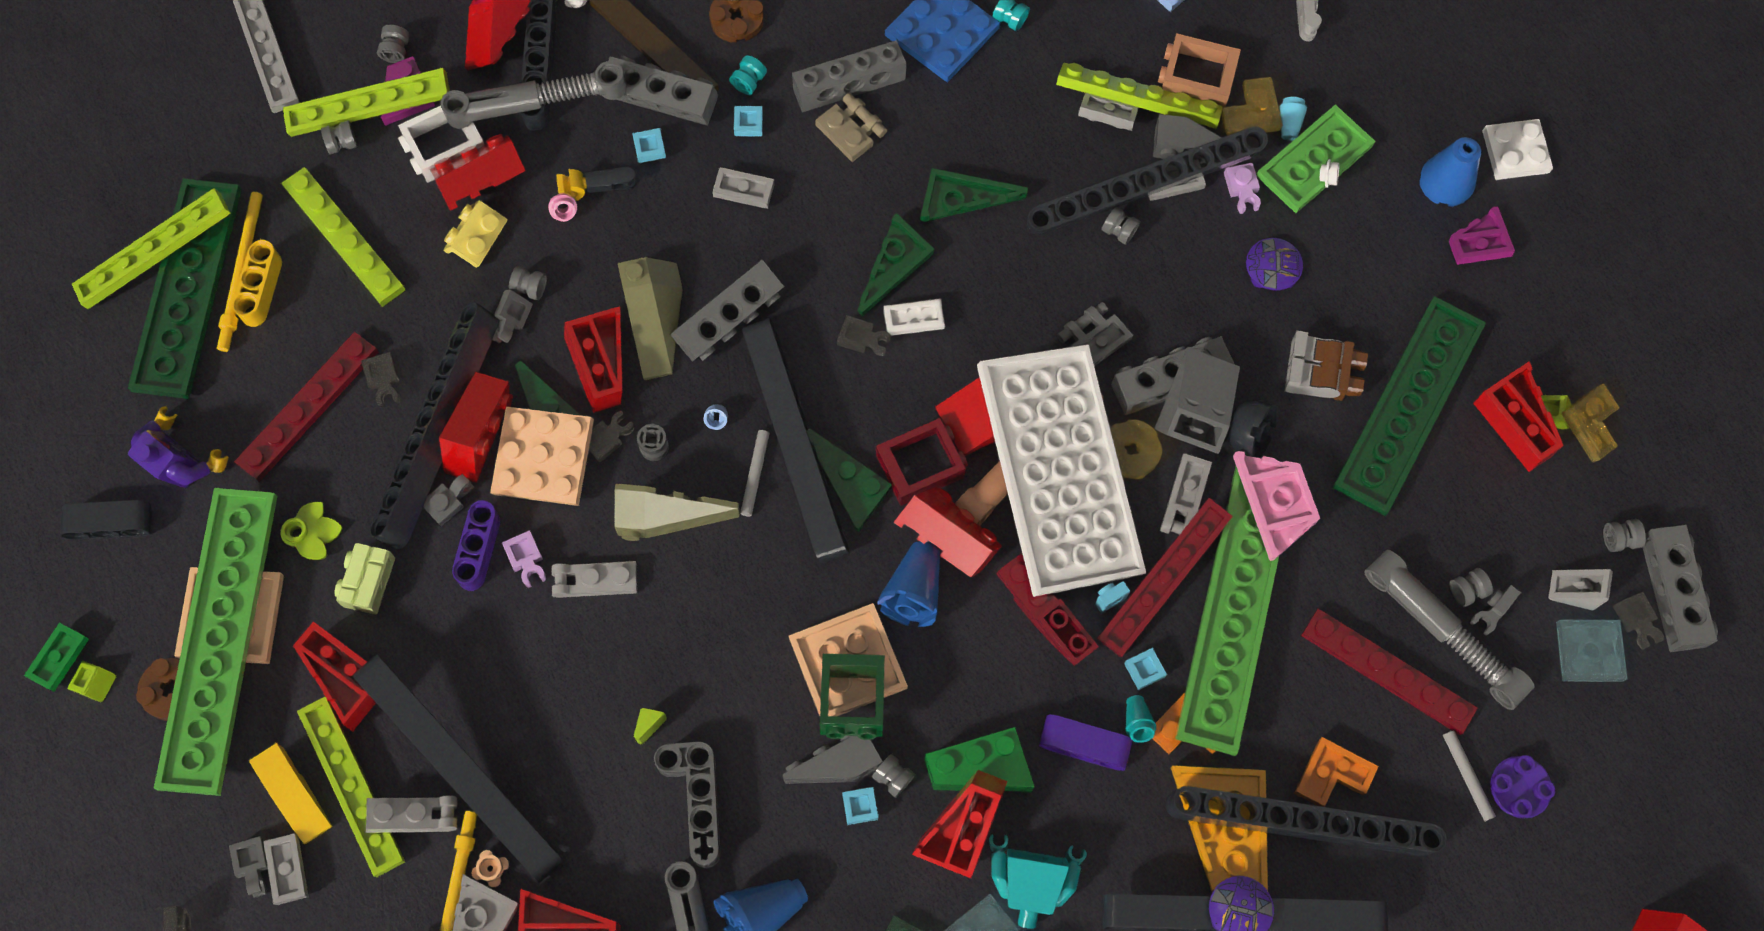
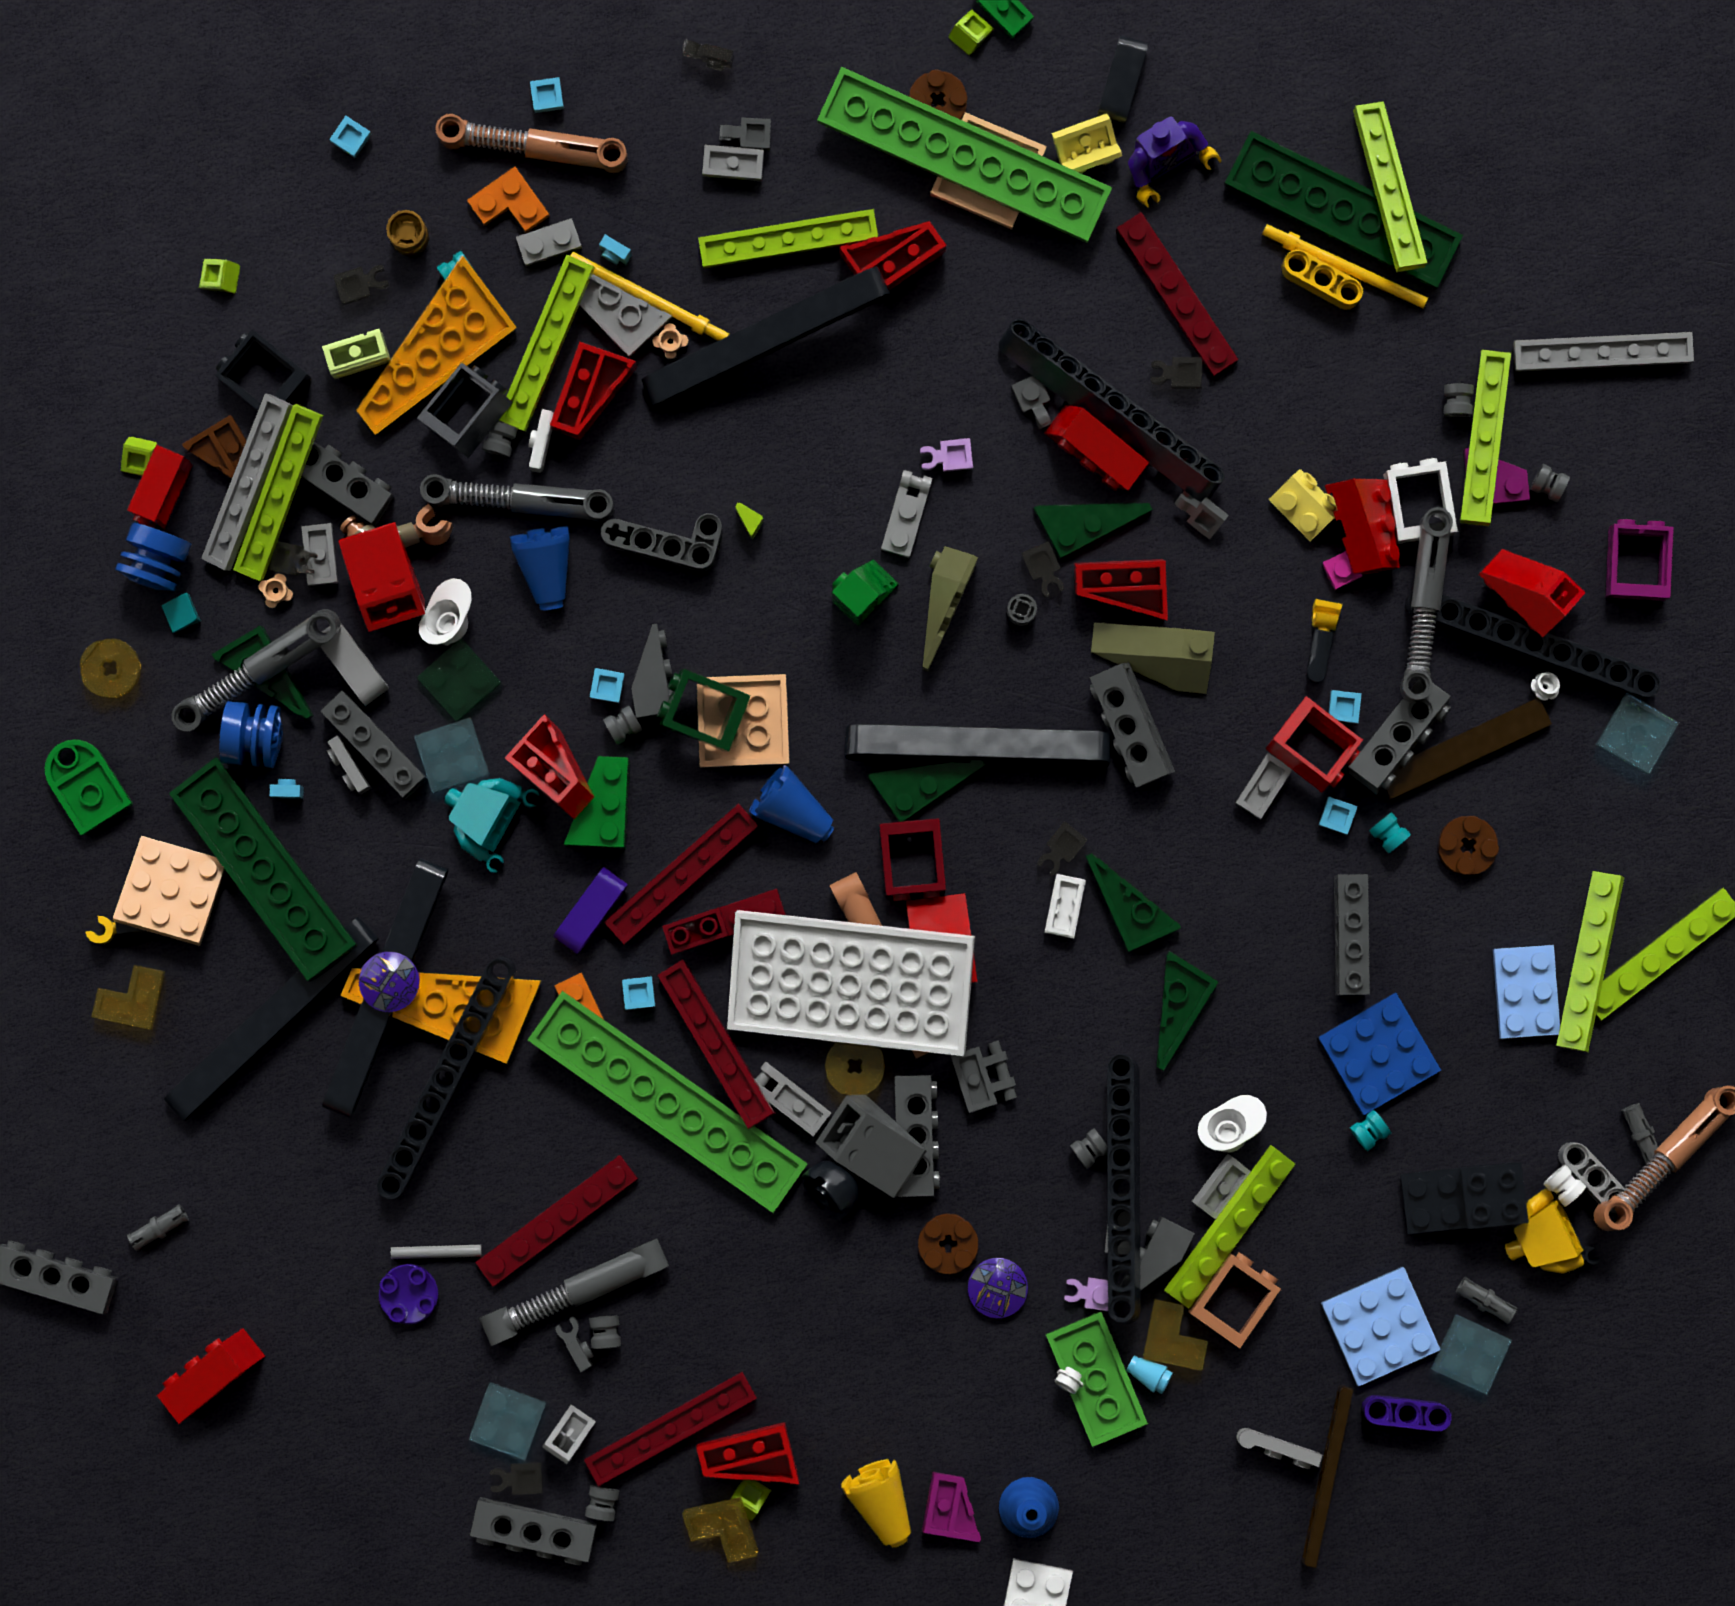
camera: 110 degrees right, 15 degrees up
yellow slope [249,743,333,844] -> none
lime plate [280,502,342,560] -> none
lime plate [282,167,405,307] -> none
yellowish green brick [335,543,395,615] -> none
light grey plate [366,796,457,833] -> none
dark purple beam [452,500,500,591] -> none
light nougat plate [490,407,594,506] -> none
dark grey wheel [509,265,547,300] -> none
bright pink plate [548,193,577,221] -> none
light blue hinge [704,404,728,430] -> none
light grey bar [740,430,770,517] -> none
dark tan plate [815,93,887,162] -> none
wedge [893,487,1002,577] -> none
medium azure plate [1095,582,1130,614] -> none
teal cone [1126,695,1157,743] -> none
bright pink wing [1233,451,1320,561] -> none
hips [1284,330,1368,401] -> none
orange plate [1294,737,1379,807] -> none
dark green plate [1332,296,1486,516] -> none
none -> dark red plate [584,1371,757,1486]
none -> dark red plate [604,803,758,945]
none -> green wedge [832,559,899,626]
none -> yellow cone [841,1459,911,1548]
none -> reddish brown plate [918,1213,978,1274]
none -> light yellow bracket [1051,114,1122,174]
none -> white piece [1198,1095,1267,1153]
none -> red window [1265,696,1363,792]
none -> dark pink plate [1322,551,1362,590]

